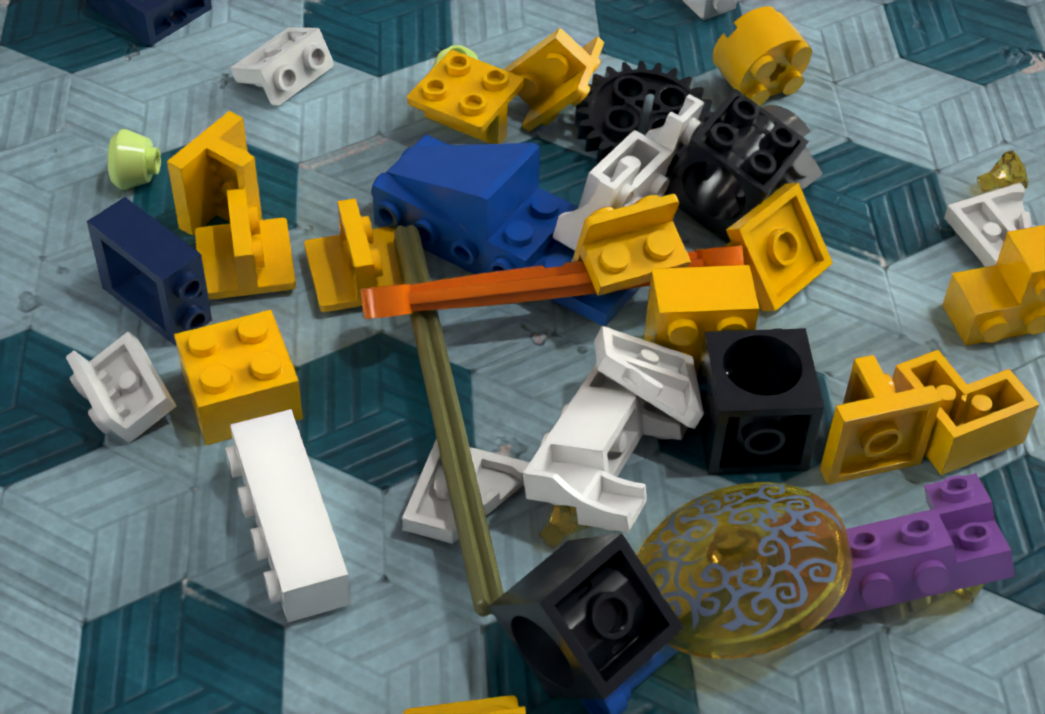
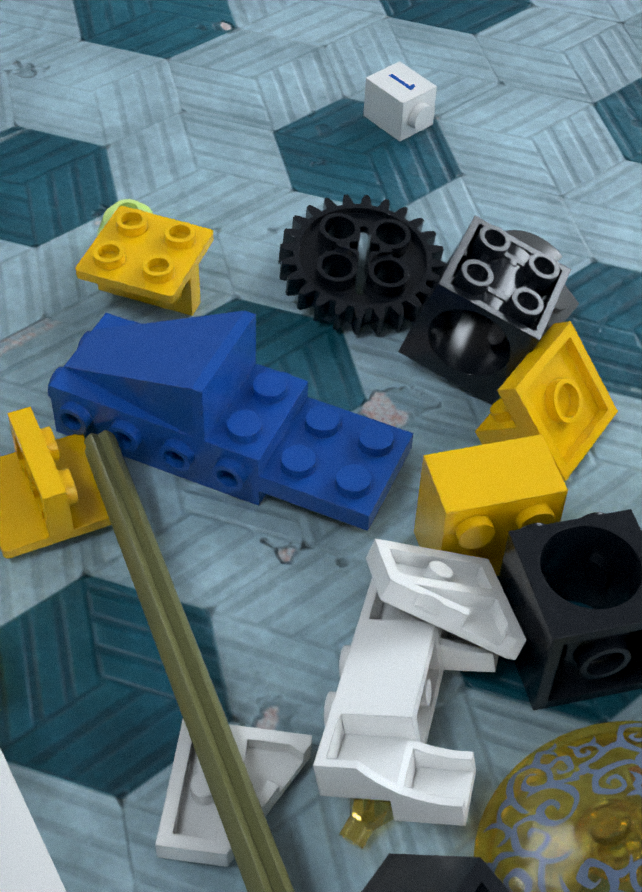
camera: 10 degrees left, 0 degrees up
orange piece [360,245,744,319] -> none
yellow bracket [504,28,604,132] -> none
white bracket [553,94,704,251] -> none
yellow bracket [572,194,691,296] -> none
yellow brick [712,6,812,106] -> none

